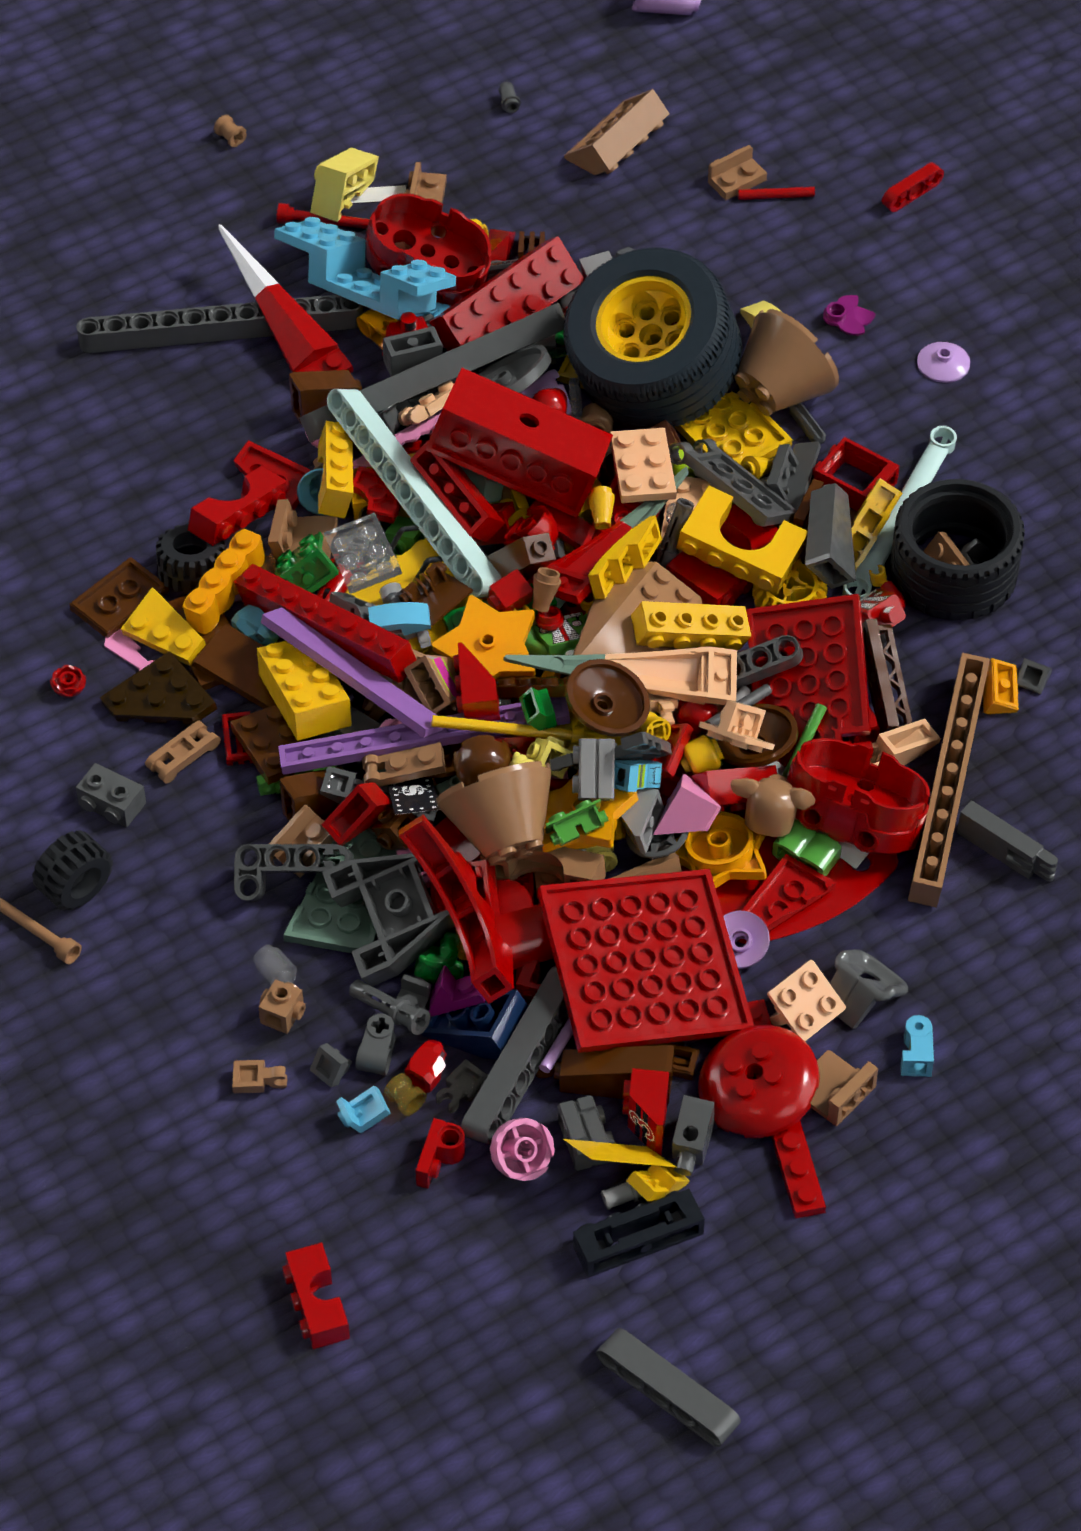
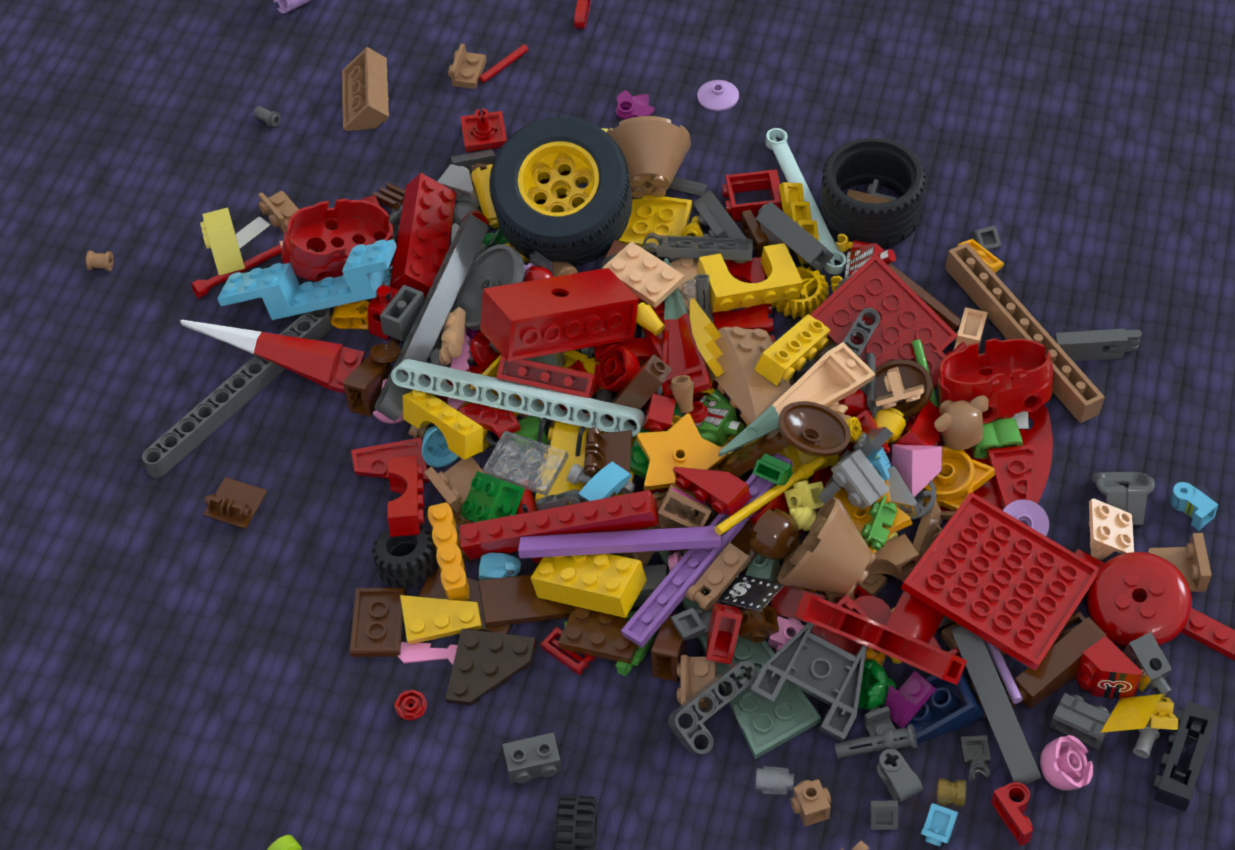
camera: 40 degrees left, 0 degrees up
medium nougat plate [145,721,221,784] -> none
red rock [405,1040,447,1093] -> none
none -> reddish brown hinge [203,477,268,529]
none -> reddish brown piece [370,338,401,364]
none -> red plate [461,109,507,152]

